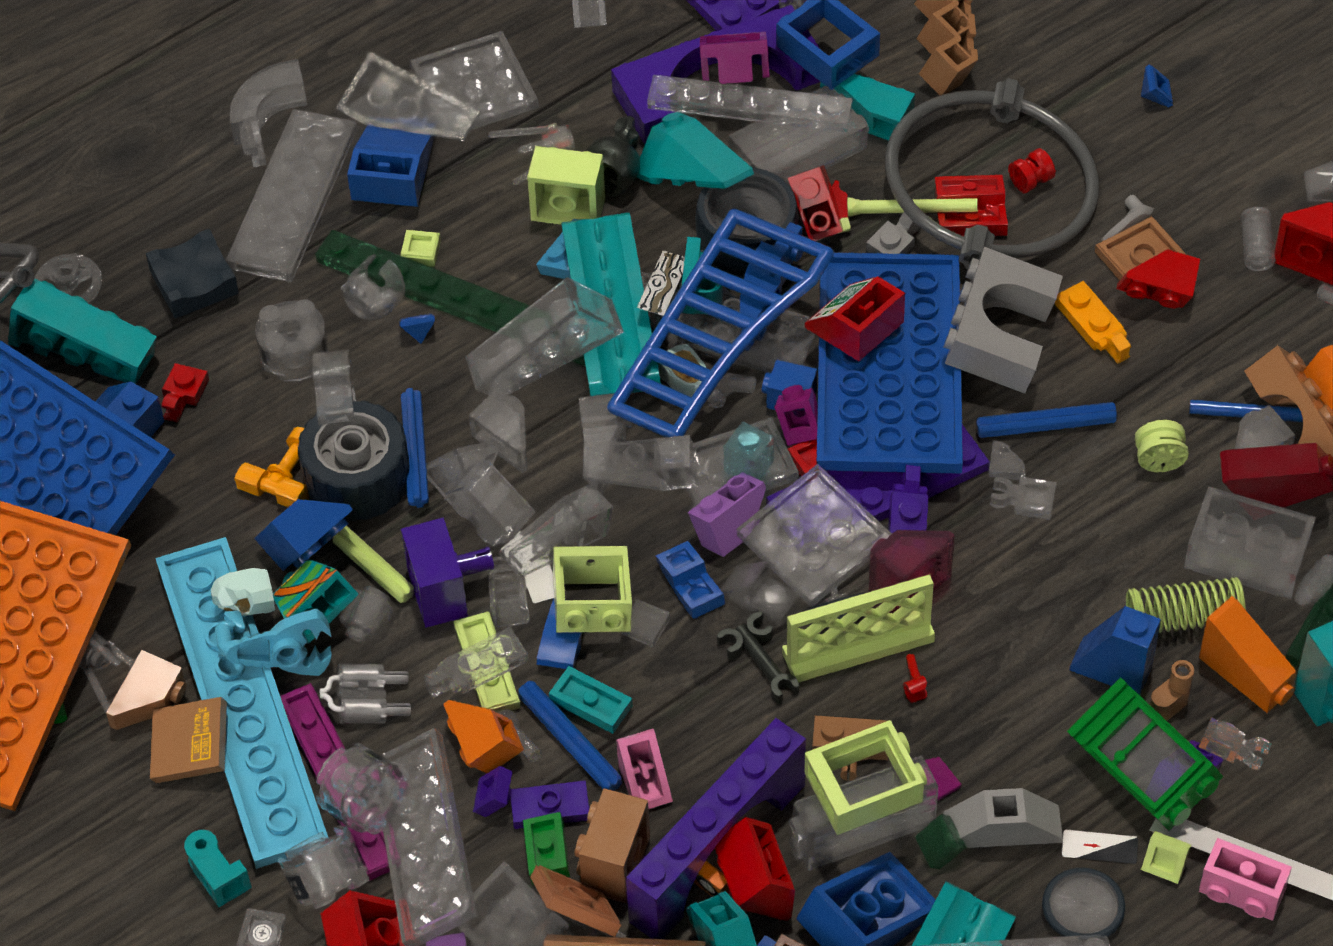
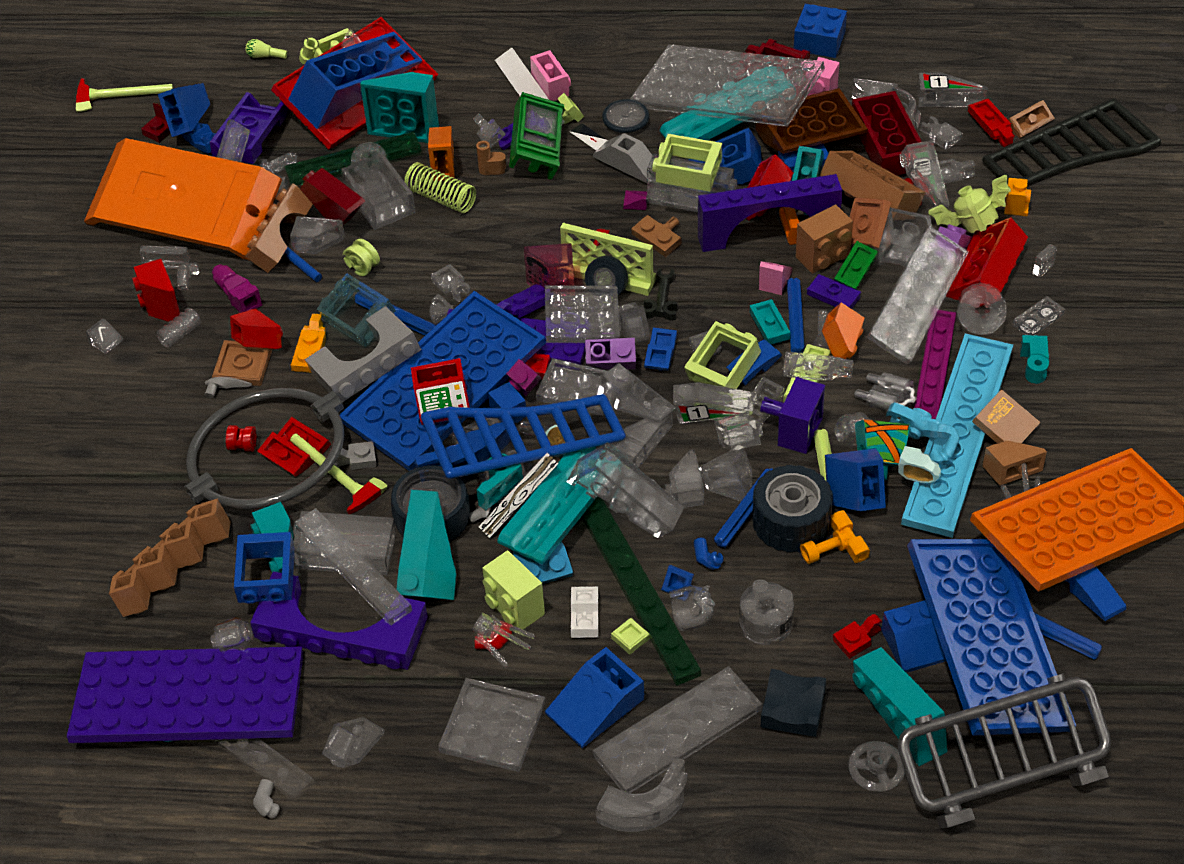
camera: 140 degrees left, 5 degrees down
clear arch [313,349,356,425] -> none
clear brick [316,743,410,835] -> none
clear wedge [336,52,481,141] -> none
dark purple plate [473,766,512,817] -> none
pearl dark grey piece [586,116,640,197] -> none
magenta panel [700,31,770,84] -> none
clear light blue brick [724,421,774,480] -> none
red slope [788,165,843,241] -> none
blue slope [1069,606,1161,695] -> none
blue slope [1141,64,1173,108] -> none
none -> magenta piece [212,264,262,313]
none -> clear light blue window [317,273,396,347]
none -> white slope [571,587,598,638]
none -> blue arm [694,538,724,570]

